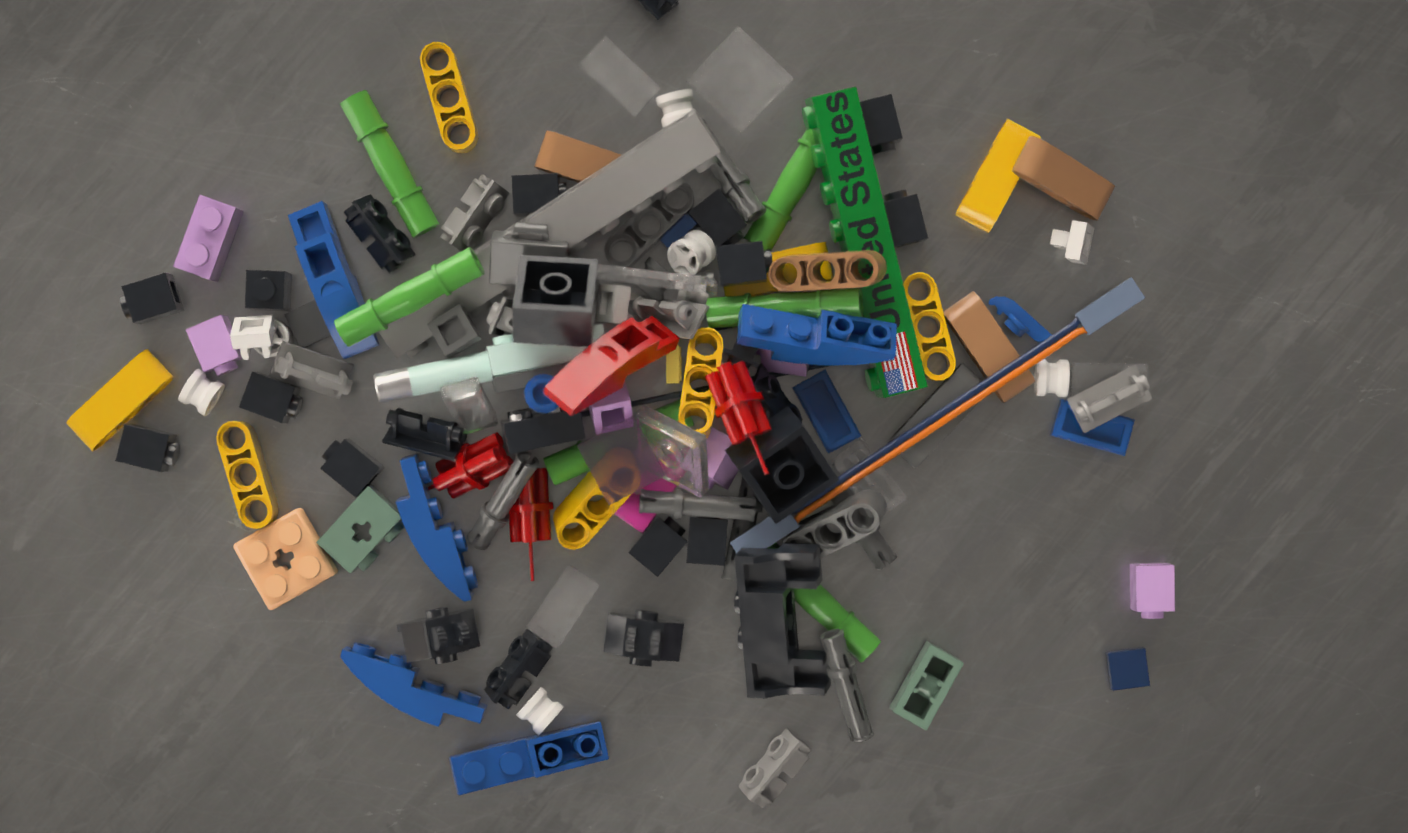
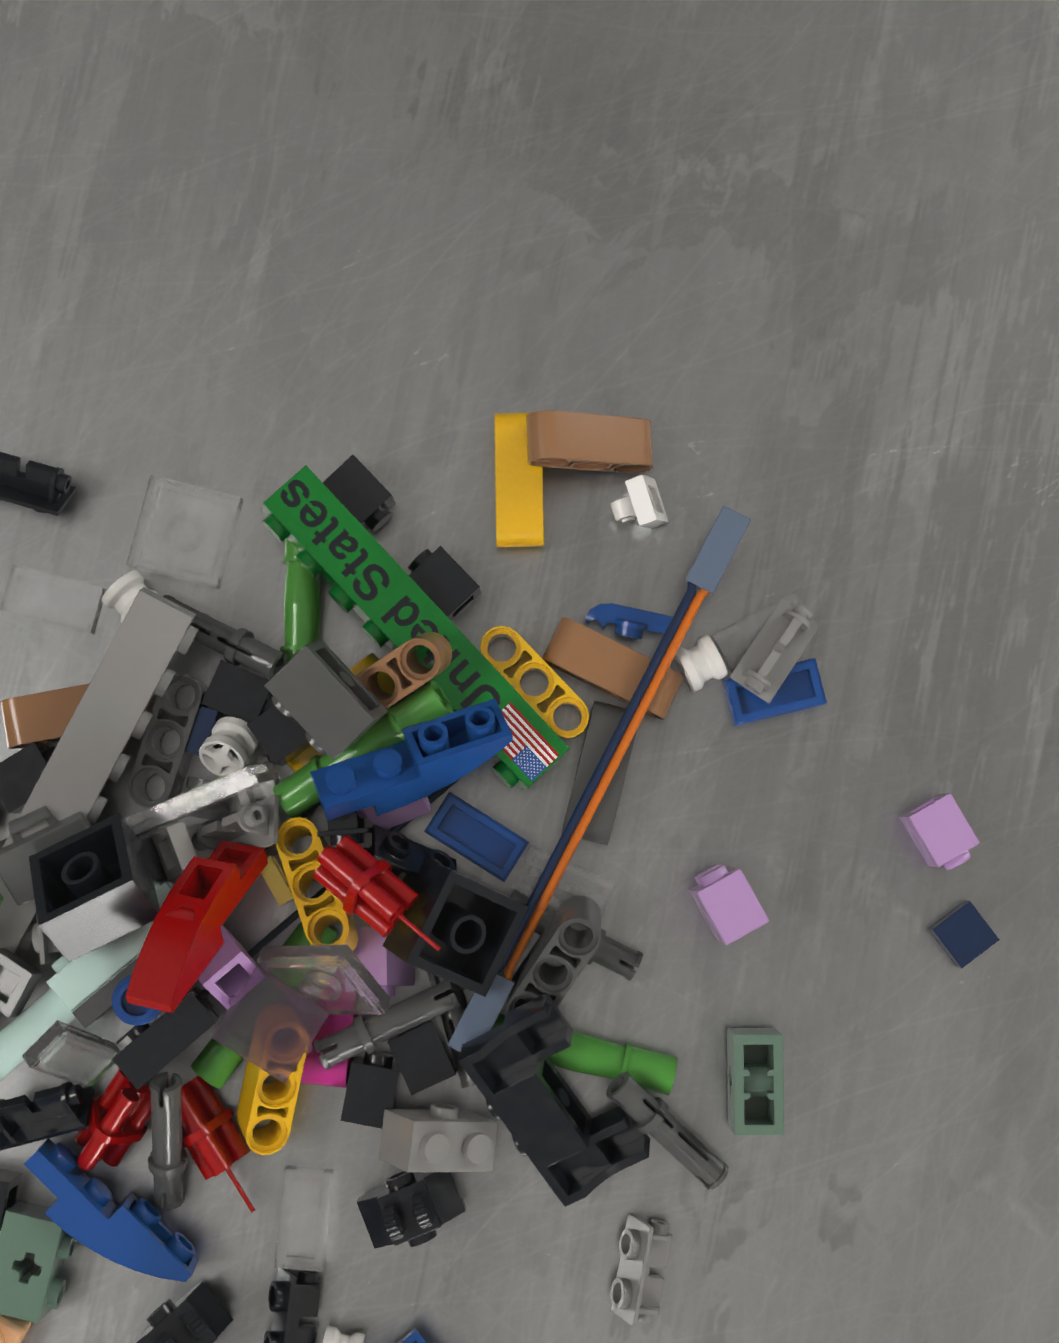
camera: 30 degrees left, 5 degrees down
none -> dark grey brick [264,639,388,760]
none -> light grey brick [378,1104,498,1172]
none -> lavender brick [688,863,770,946]

